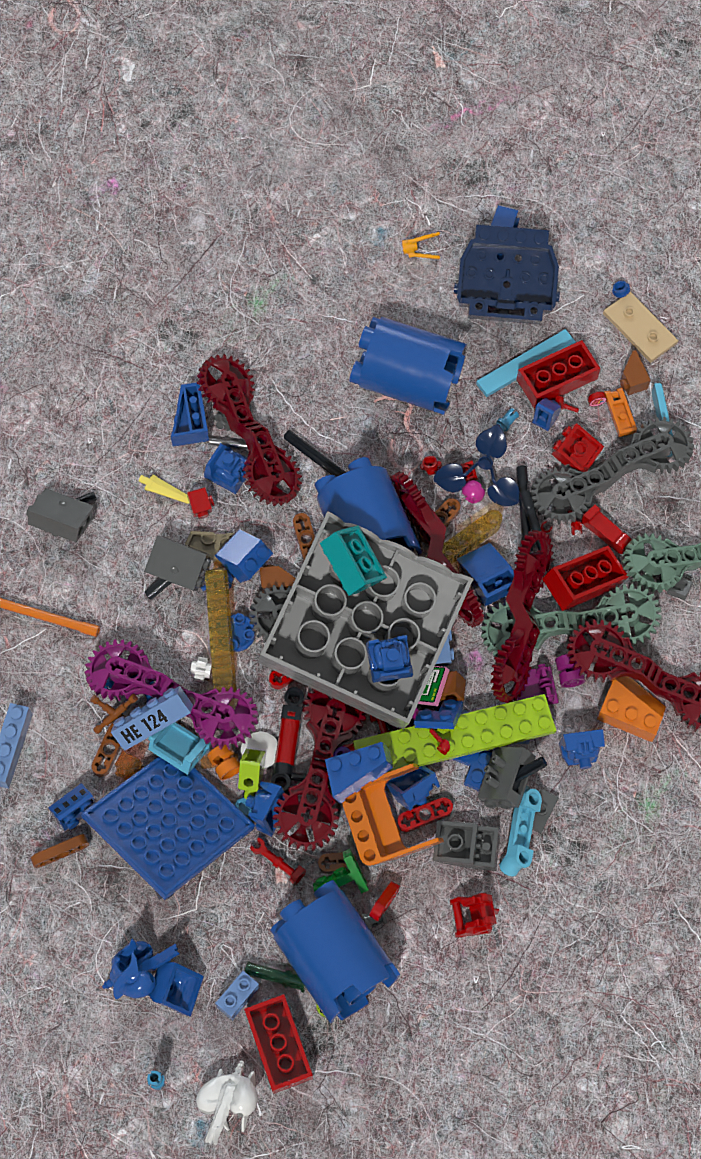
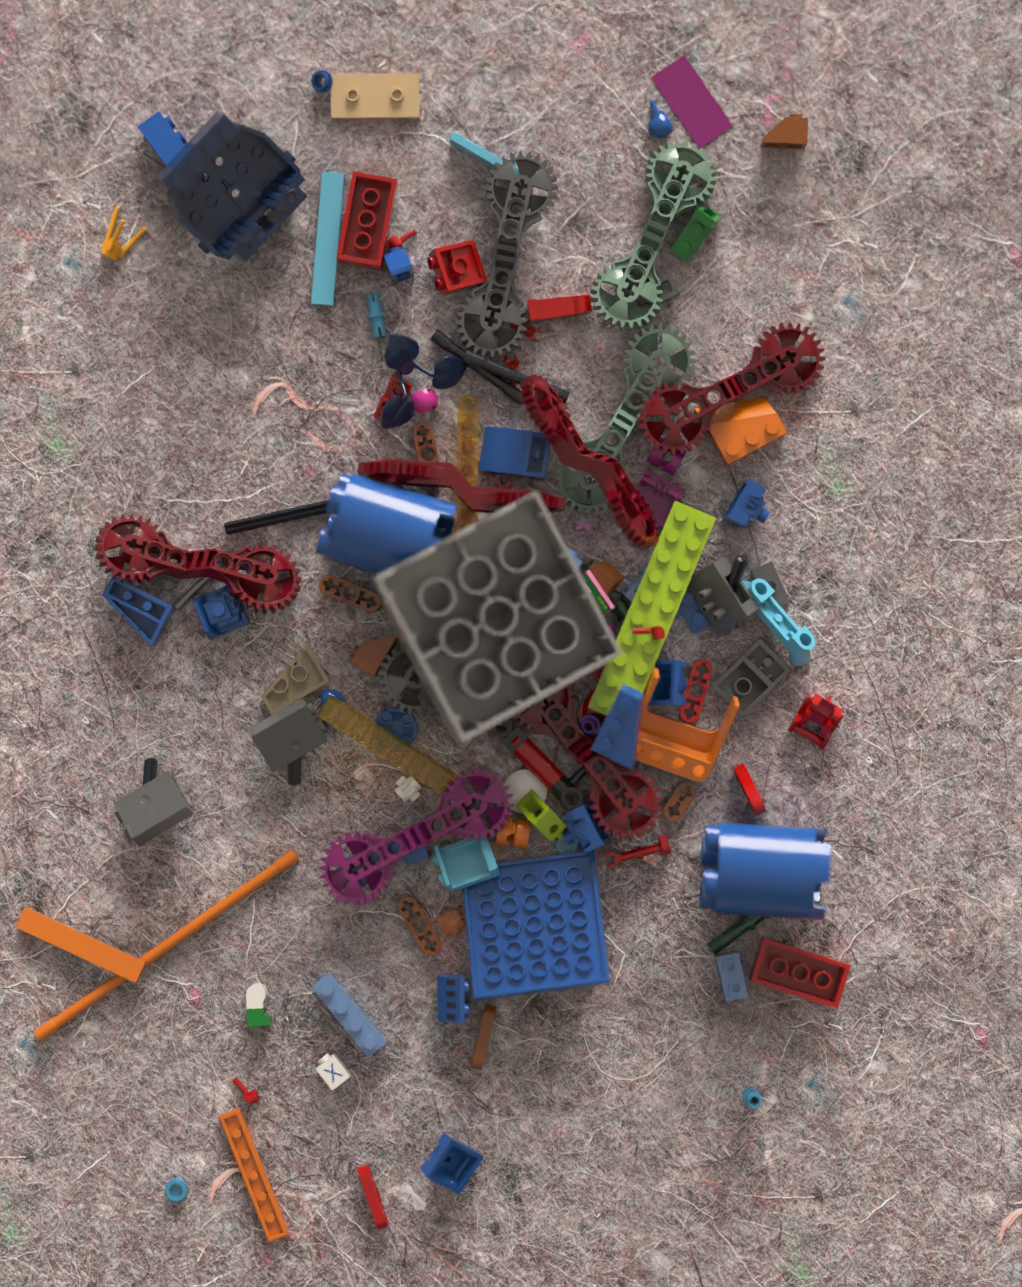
camera: 55 degrees left, 20 degrees up
dark orange piece [90,694,138,734] -> none
blue hair [102,938,180,999] -> none
medium blue brick [111,686,193,751] -> none
light yellow bar [139,475,189,504] -> none
blue brick [148,962,204,1017] -> none
red brick [187,487,214,519] -> none
white hair [196,1061,258,1145] -> none
blue slope [214,529,273,583] -> none
green bracket [313,849,369,894] -> none
teal slope [320,525,387,596] -> none
blue brick [349,317,467,415] -> none
blue brick [366,635,413,683] -> none
blue plate [414,699,463,729] -> none
red plate [420,456,442,475] -> none
red brick [542,545,629,611] -> none
red tile [587,391,607,407] -> none
orange plate [604,388,637,437] -> none
dark orange slope [620,350,651,396] -> none

